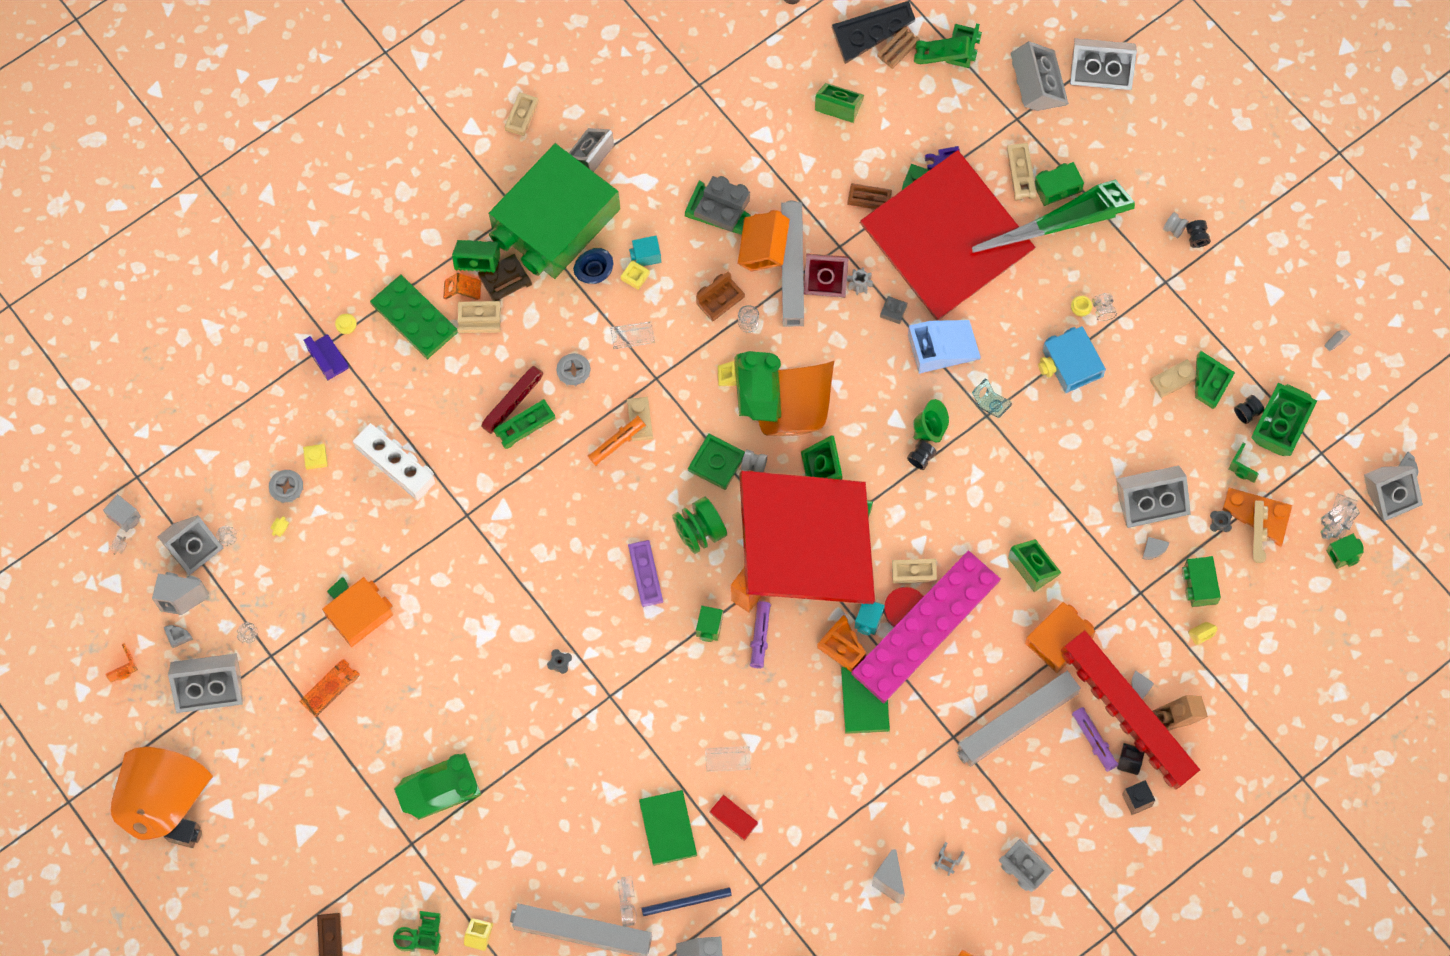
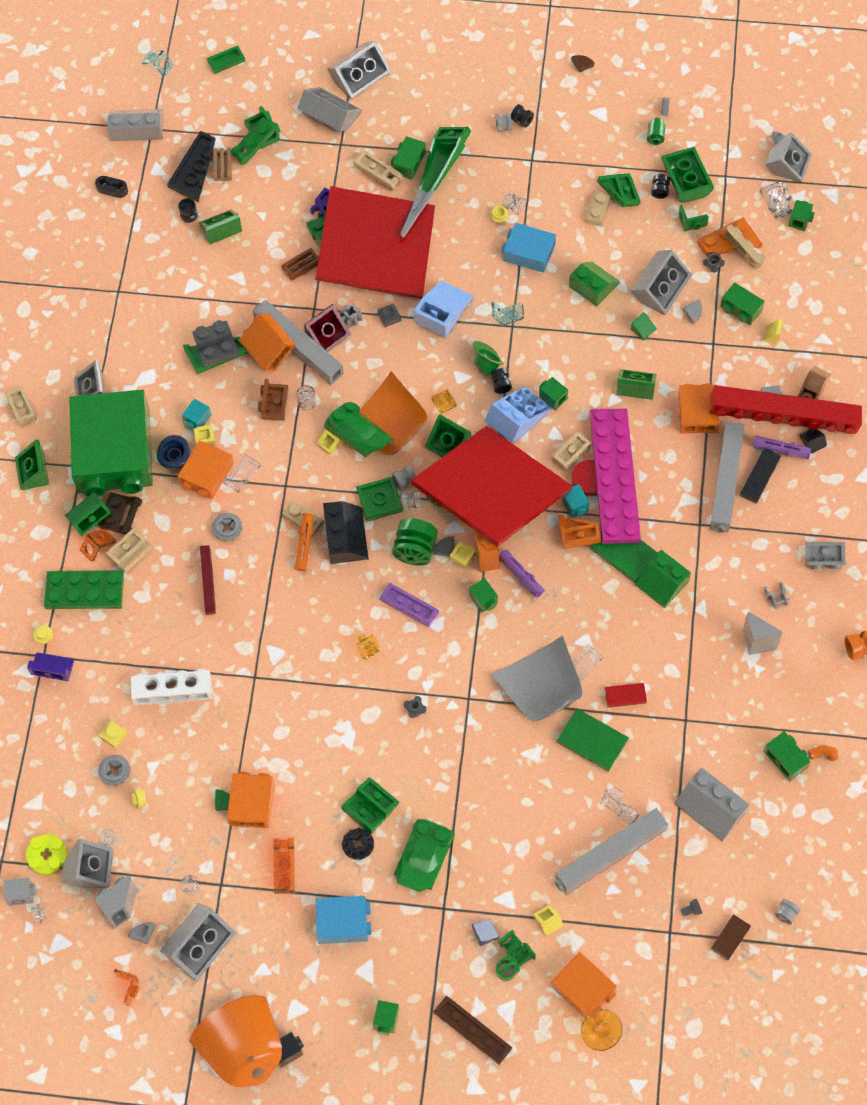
camera: 45 degrees left, 5 degrees down
green plate [493,399,556,449] -> none
dark blue bar [641,887,732,917] -> none
light yellow plate [1038,357,1056,378] -> none
black brick [1122,780,1156,815] -> none
none -> green slope [15,440,49,490]
none -> neon yellow plate [26,834,68,876]
none -> orange brick [177,440,234,499]
none -> black wheel [178,198,198,223]
none -> dark azure brick [316,896,371,944]
none -> black slope [323,501,369,564]
none -> green slope [341,777,399,834]
none -> black gear [342,827,374,860]
none -> clear yellow tile [356,633,381,661]
none -> green brick [373,1000,400,1035]
none -> clear wheel [400,490,422,511]
none -> clear yellow tile [431,389,457,414]
none -> dark grey tile [433,537,454,556]
none -> light yellow plate [449,541,476,568]
none -> slope [472,919,499,946]
none -> light blue slope [484,387,552,443]
none -> light grey piece [491,636,582,721]
none -> green brick [539,377,569,411]
none -> green slope [569,262,620,307]
none -> reddish brown tile [571,55,595,73]
none -> green slope [631,312,657,340]
none -> green slope [635,550,691,608]
none -> green brick [647,118,666,145]
none -> black tile [740,448,781,503]

